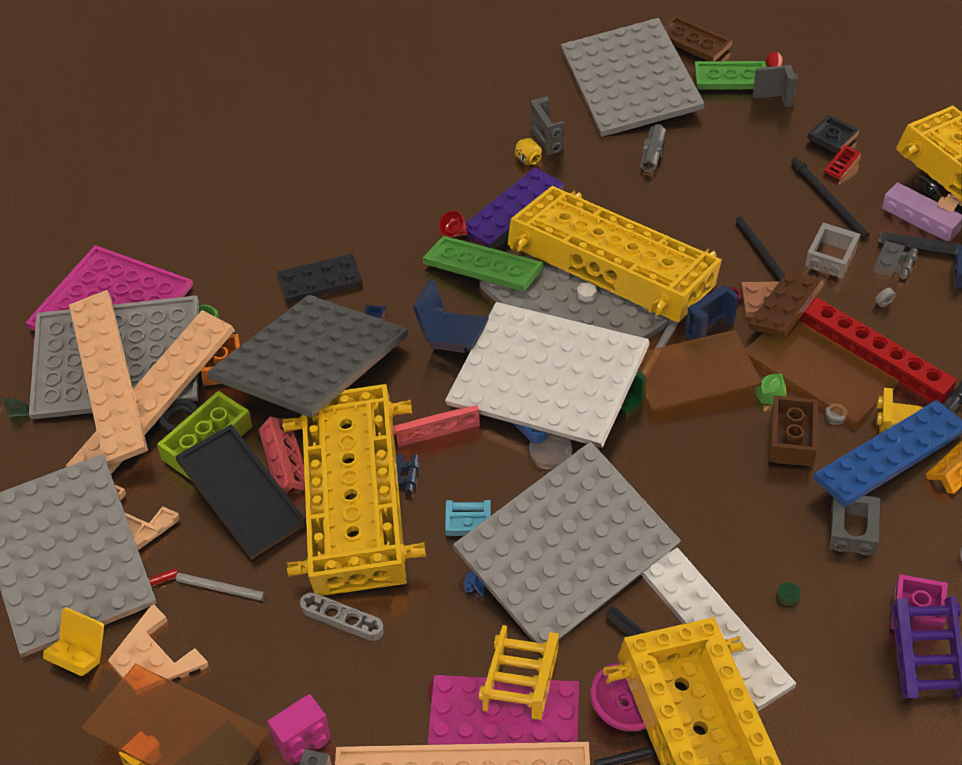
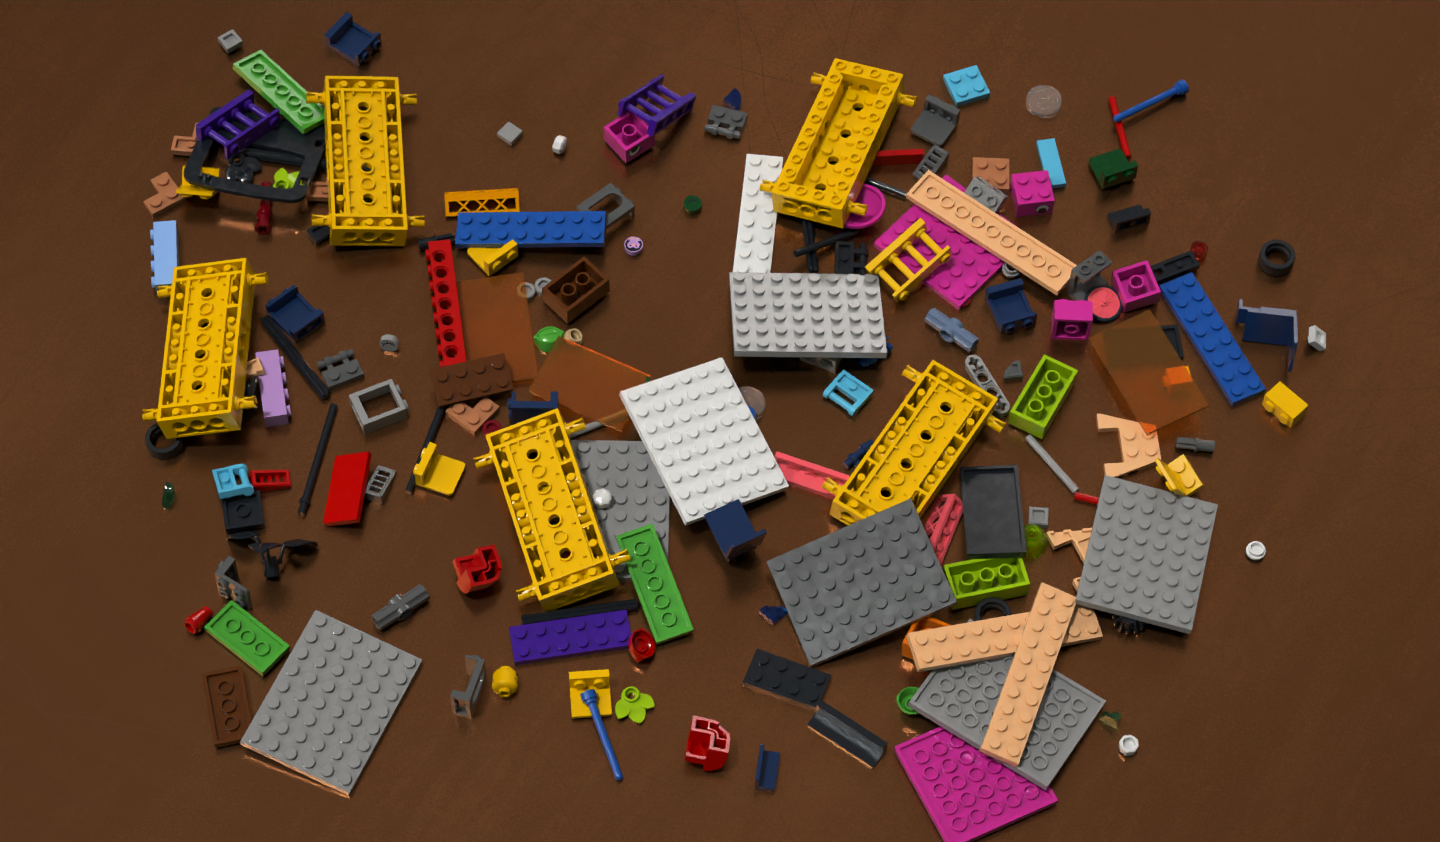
camera: 145 degrees left, 10 degrees up
none -> clear green tile [162,482,175,509]
none -> medium azure plate [212,464,254,499]
none -> black plant [227,531,318,577]
none -> red tile [323,451,372,527]
none -> dark grey slope [364,465,397,504]
none -> yellow bracket [413,442,465,496]
none -> red brick [452,544,502,594]
none -> light grey tile [535,277,551,296]
none -> tan plate [564,328,583,347]
none -> yellow bracket [569,669,612,719]
none -> blue piece [580,689,623,781]
none -> lime plate [615,686,655,724]
none -> lavender tile [624,236,643,256]
none -> red brick [684,715,731,771]
none -> dark grey plate [704,105,748,139]
none -> clear blue tile [723,88,741,111]
none -> dark blue panel [755,744,780,793]
none -> black bar [793,229,859,257]
none -> black panel [807,700,888,768]
none -> black plate [834,241,869,275]
none -> sand blue piece [924,308,979,352]
none -> dark blue panel [985,278,1037,334]
none -> dark grey tile [1004,360,1023,381]
none -> lime brick [1008,354,1078,439]
none -> clear neon green piece [1024,524,1048,558]
none -> light grey tile [1028,506,1049,528]
none -> dark grey axle [1176,437,1215,453]

